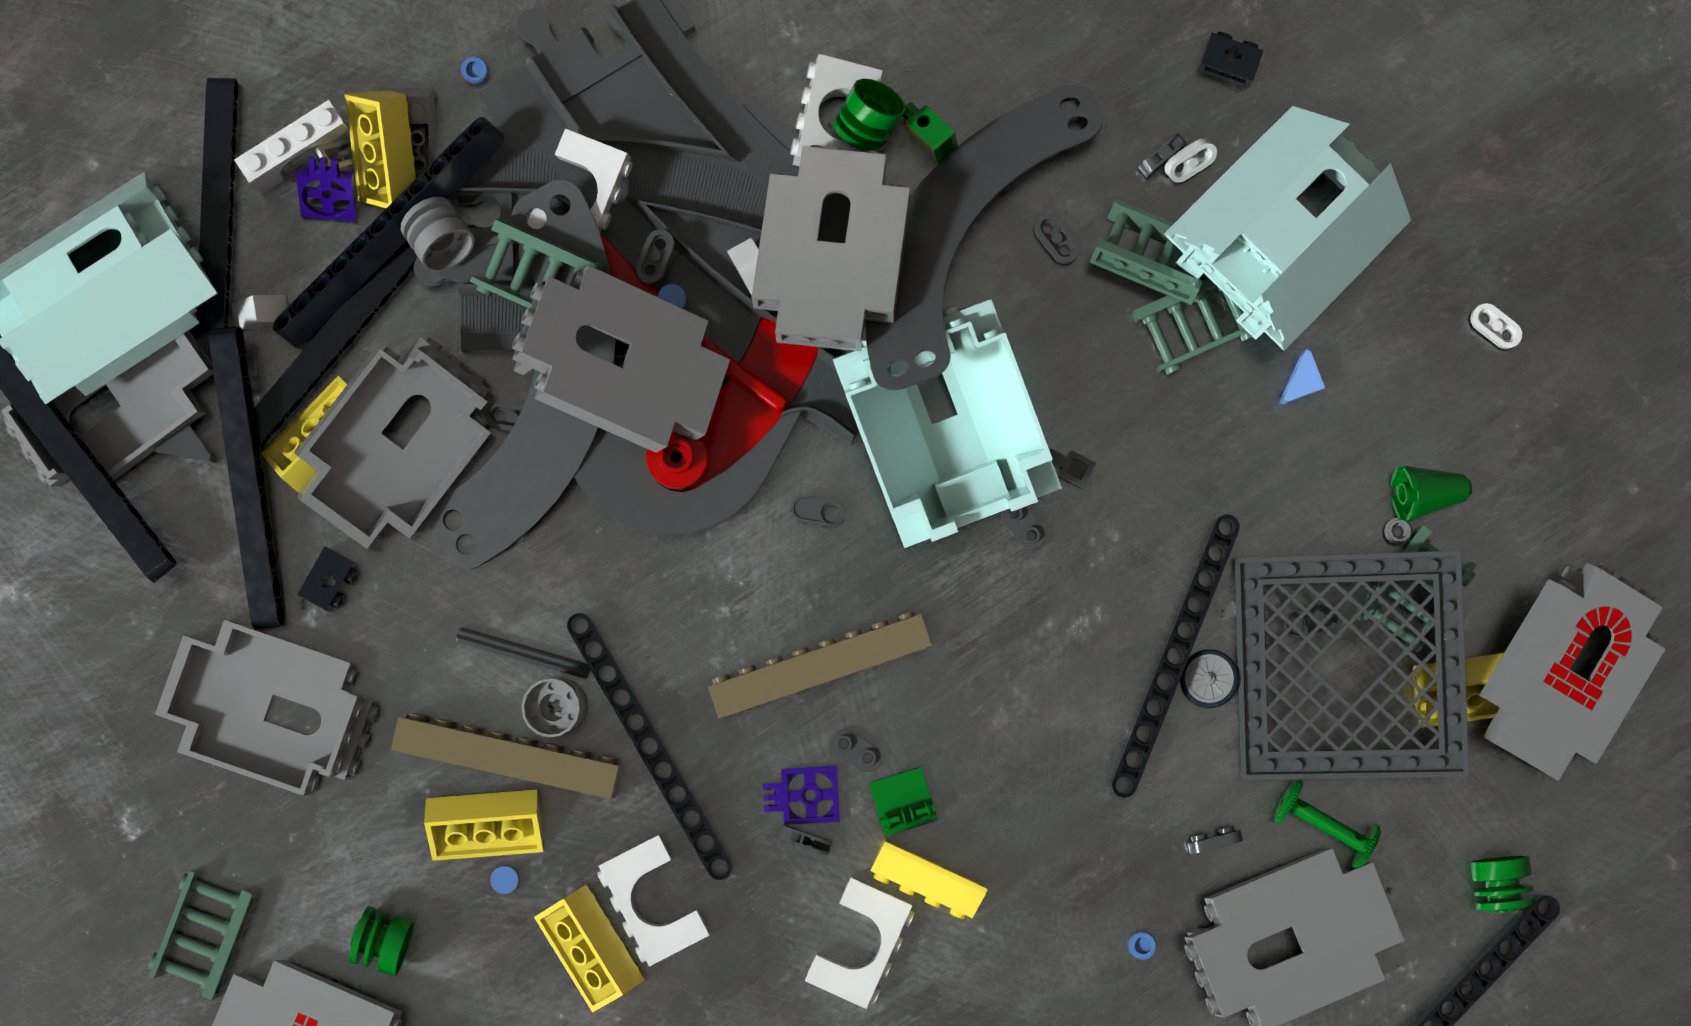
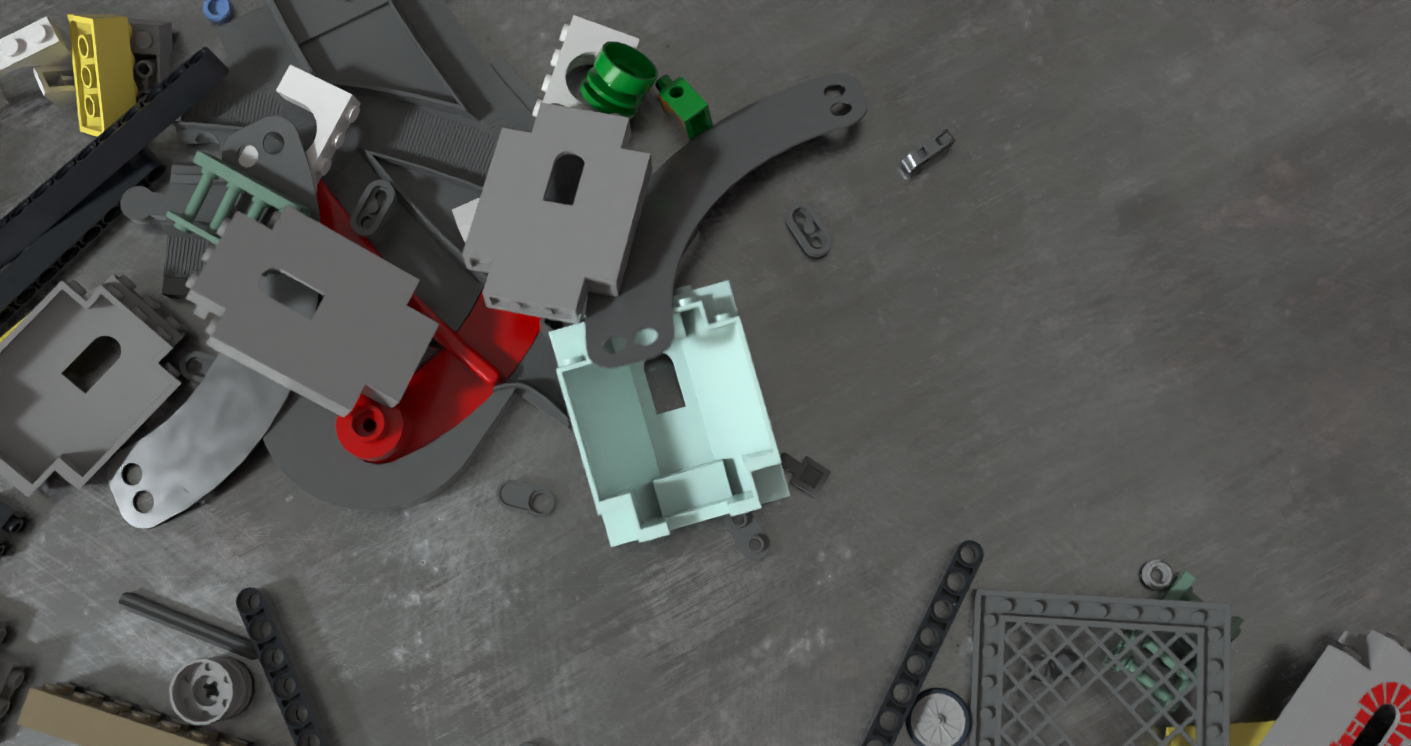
camera: 10 degrees right, 5 degrees down
dark purple piece [296,156,357,221] -> none
light grey wheel [400,197,475,272] -> none
medium blue tile [658,284,686,309] -> none
dark tan brick [708,611,932,719] -> none
sand green fence [1089,199,1203,305] -> none
sand green fence [1131,278,1253,375] -> none
light aqua panel [1164,106,1411,351] -> none
white plate [1165,138,1217,183] -> none
black brick [1198,32,1264,87] -> none
light blue slope [1279,349,1325,404] -> none
green cone [1391,466,1472,521] -> none
white plate [1470,303,1522,349] -> none

